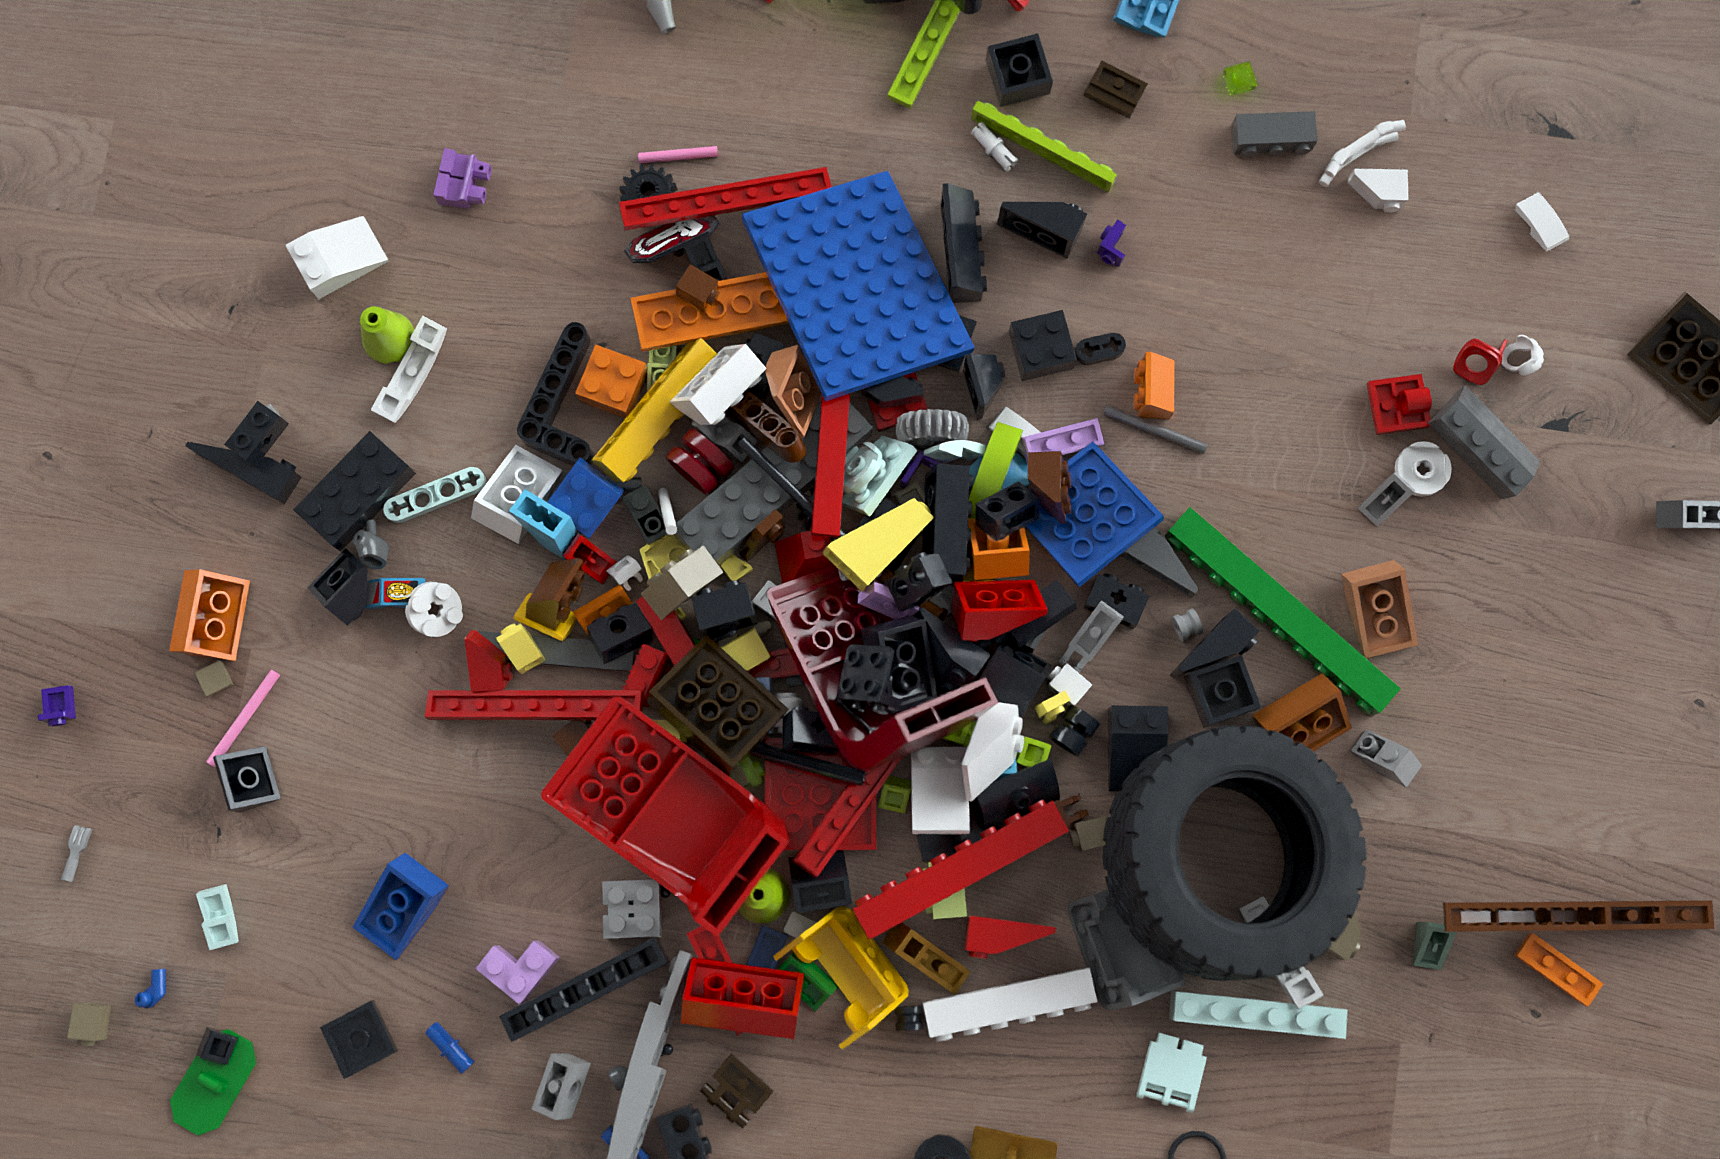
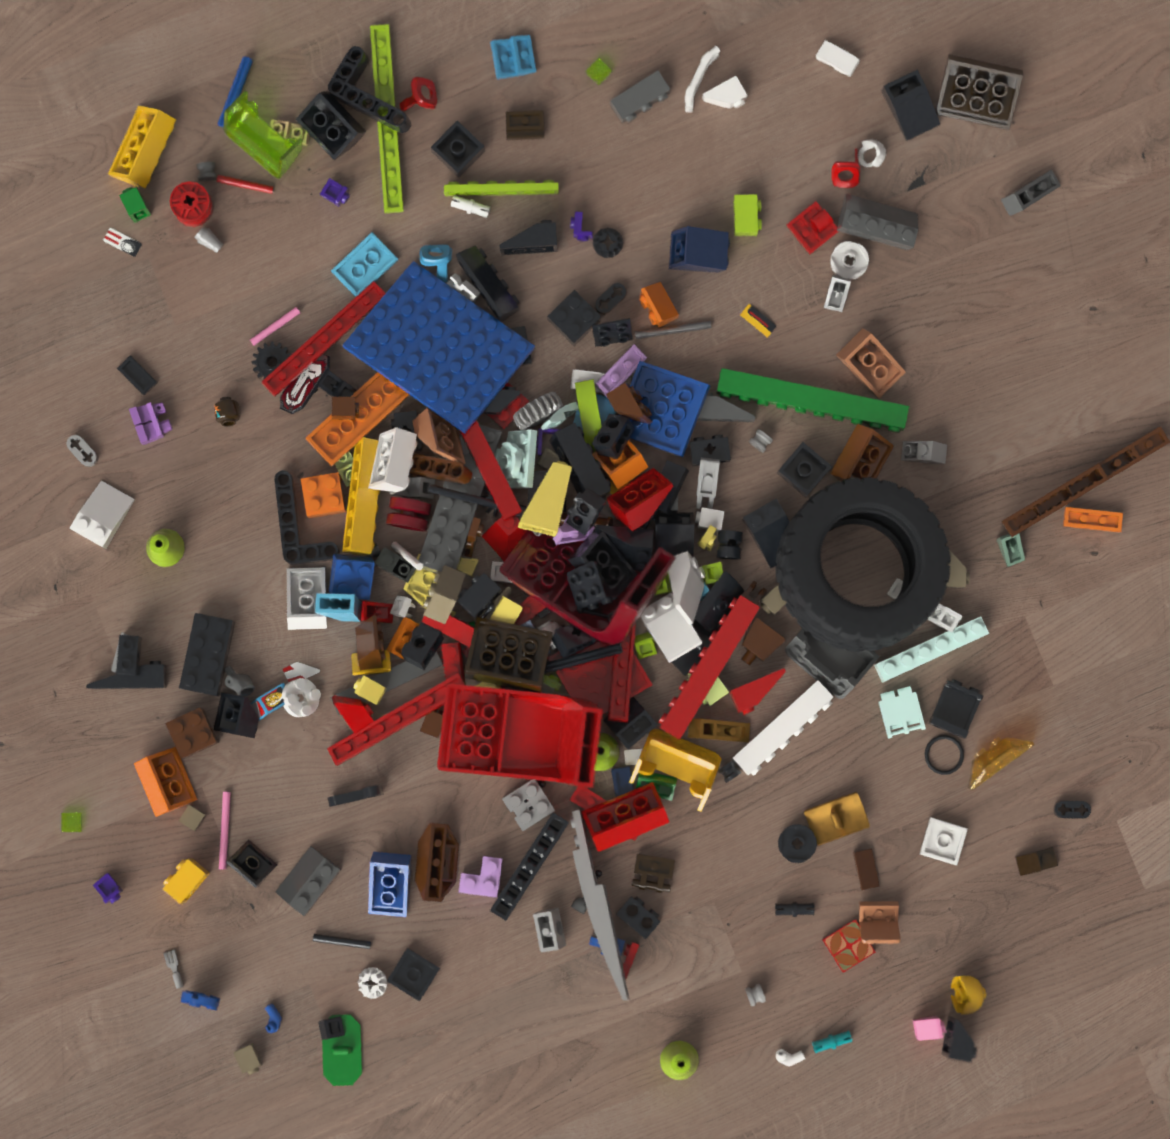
camera: 30 degrees left, 5 degrees up
light aqua slope [196,884,238,950] -> none
white slope [371,316,447,423] -> none
light aqua beam [383,467,487,523] -> none
blue axle [425,1022,475,1075] -> none
black slope [963,354,1005,420] -> none
black slope [1170,608,1260,678] -> none
none -> clear neon green tile [61,813,82,832]
none -> light grey beam [67,435,98,467]
none -> black tile [117,355,158,396]
none -> yellow brick [163,858,210,904]
none -> reddish brown brick [165,707,219,759]
none -> blue plate [180,990,220,1010]
none -> dark brown head [214,397,240,427]
none -> dark grey slope [276,846,341,916]
none -> white sticker [283,662,320,682]
none -> black bar [313,934,371,949]
none -> dark purple bracket [320,178,350,207]
none -> black beam [327,785,384,807]
none -> medium azure tile [331,232,399,297]
none -> white gear [357,967,387,999]
none -> reddish brown wedge [415,823,459,902]
none -> dark azure piece [419,245,452,282]
none -> white plate [446,273,480,303]
none -> black hinge [592,318,633,347]
none -> black gear [593,227,623,258]
none -> dark blue slope [669,226,730,273]
none -> lime brick [733,194,762,236]
none -> sticker [740,304,776,337]
none -> reddish brown torso [741,618,786,666]
none -> black slope [881,69,941,141]
none -> black panel [928,679,983,739]

